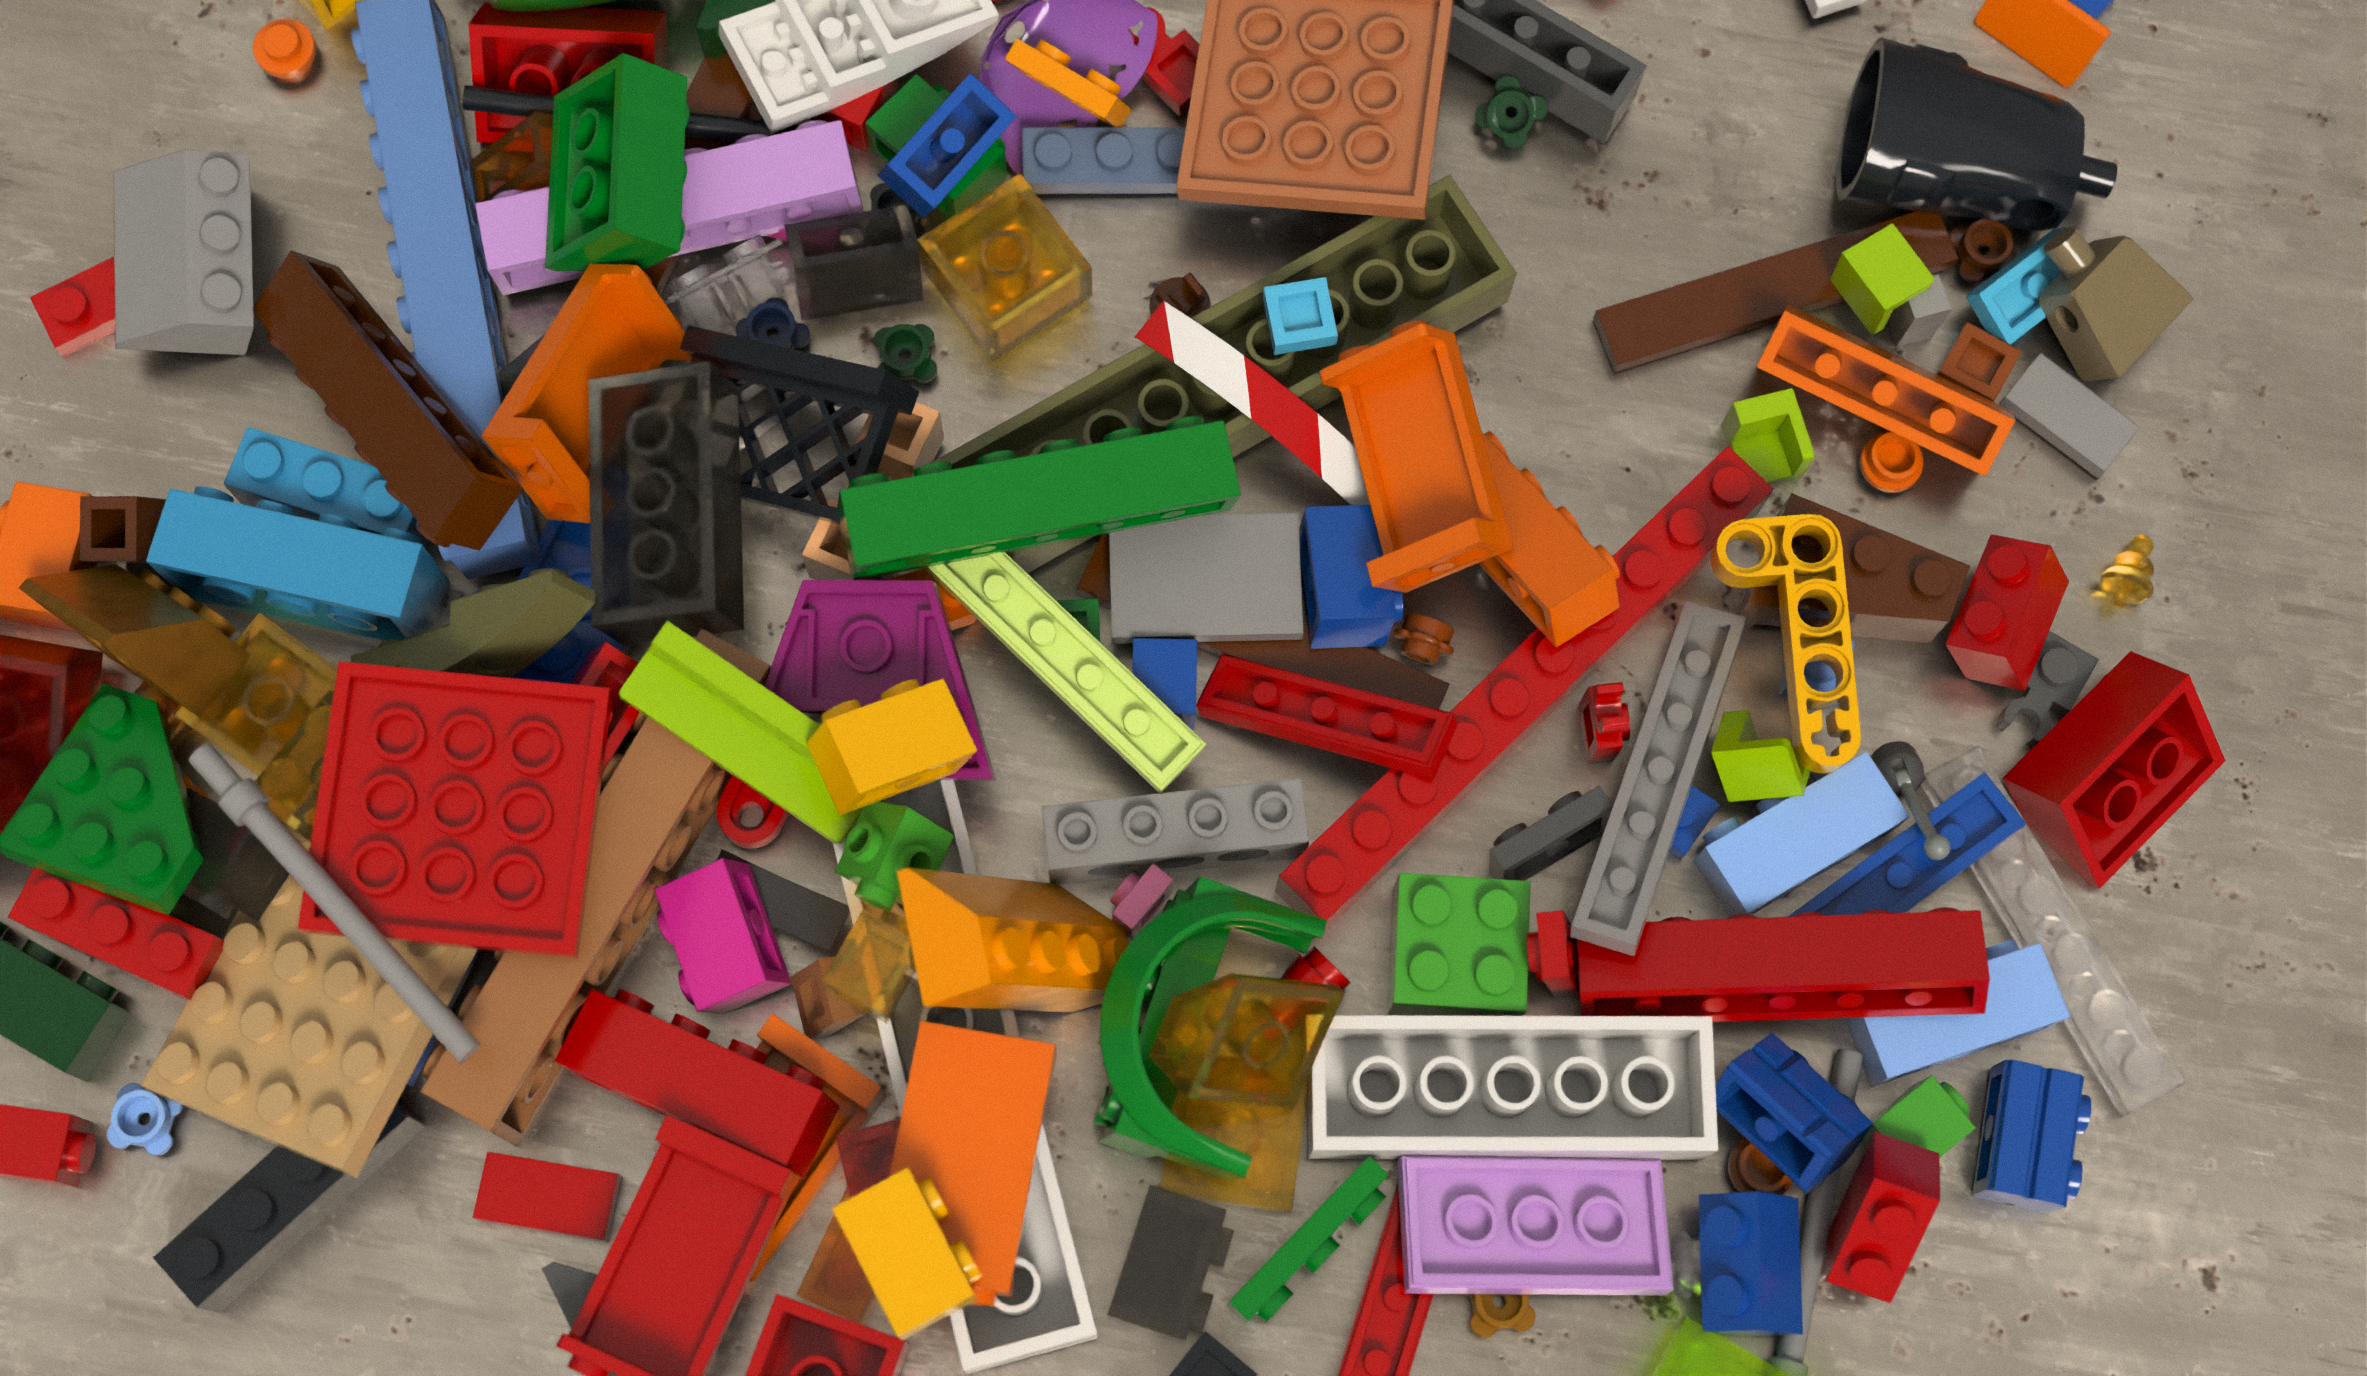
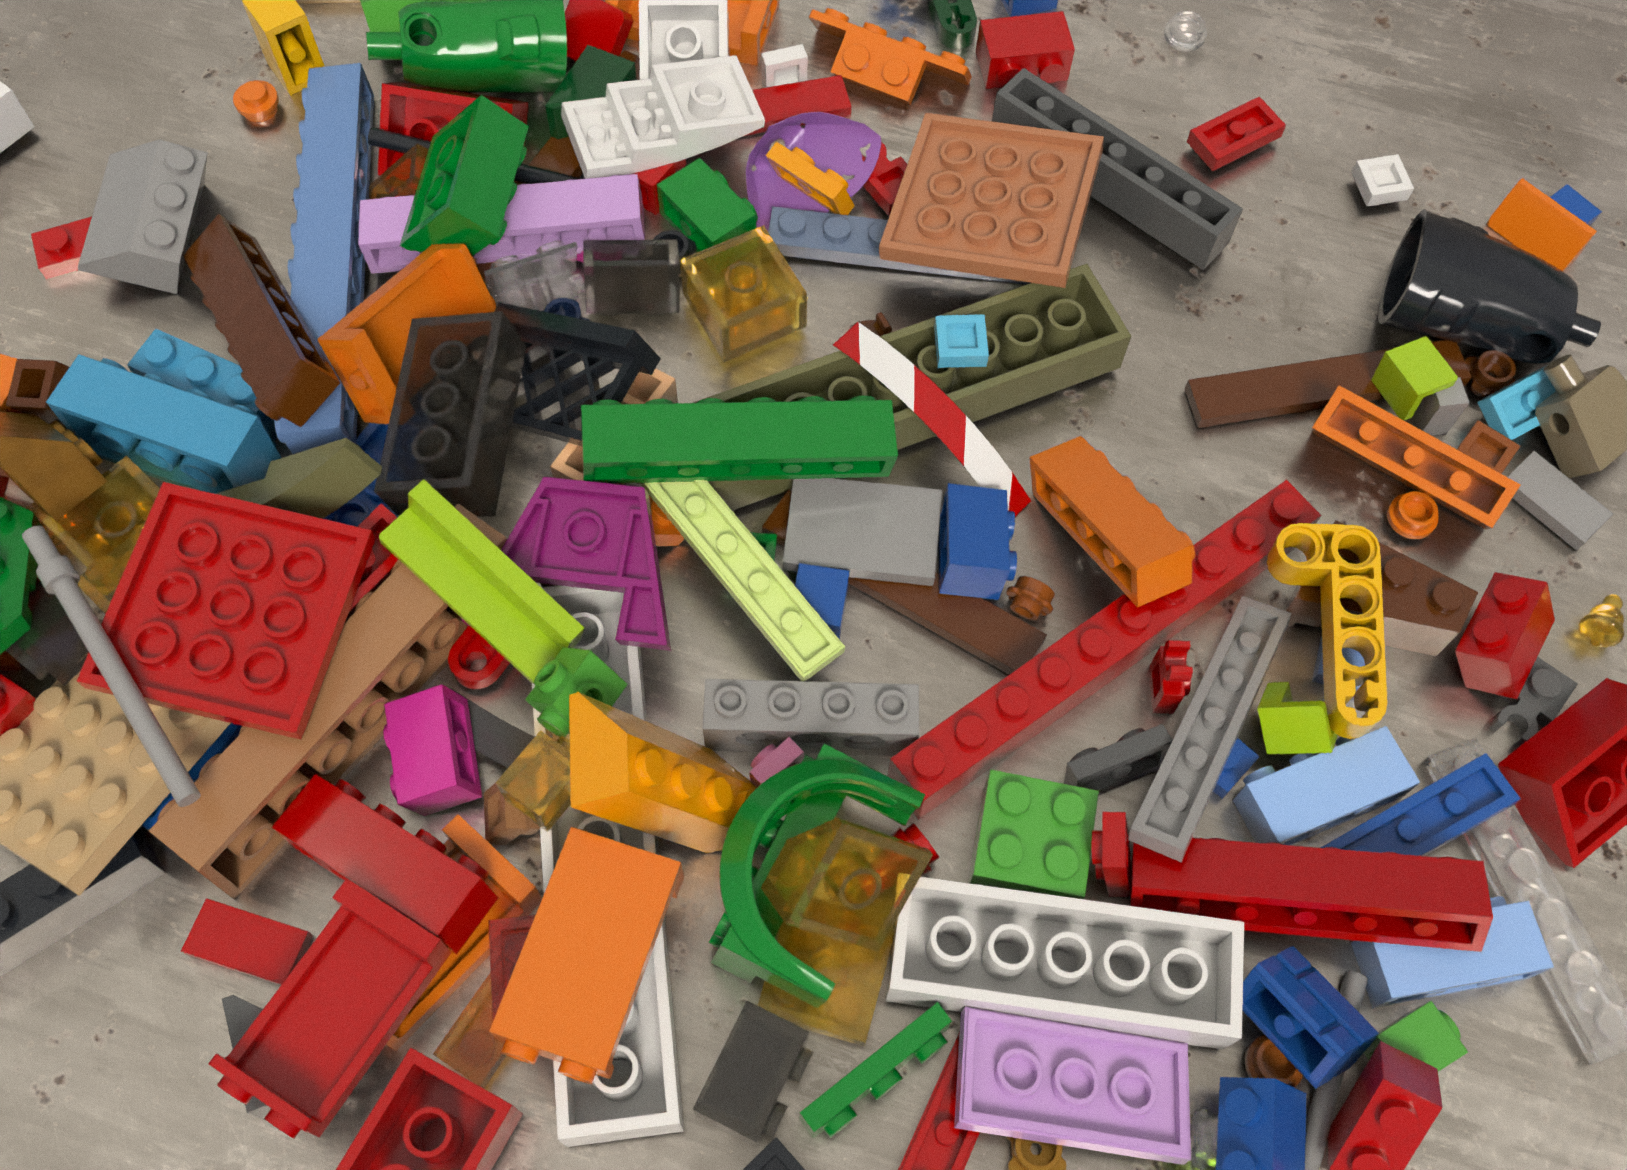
camera: 10 degrees right, 10 degrees down
yellow brick [806,678,977,816] -> none
yellow brick [832,1167,982,1340] -> none
dark green plate [873,324,937,383] -> none
blue brick [877,73,1017,218] -> none
red tile [1196,653,1458,779] -> none
orange panel [1319,320,1513,593] -> none
dark green plate [1475,75,1548,148] -> none
lime panel [1721,388,1815,485] -> none
hinge [1871,741,1951,860] -> none
blue brick [1972,1060,2091,1212] -> none

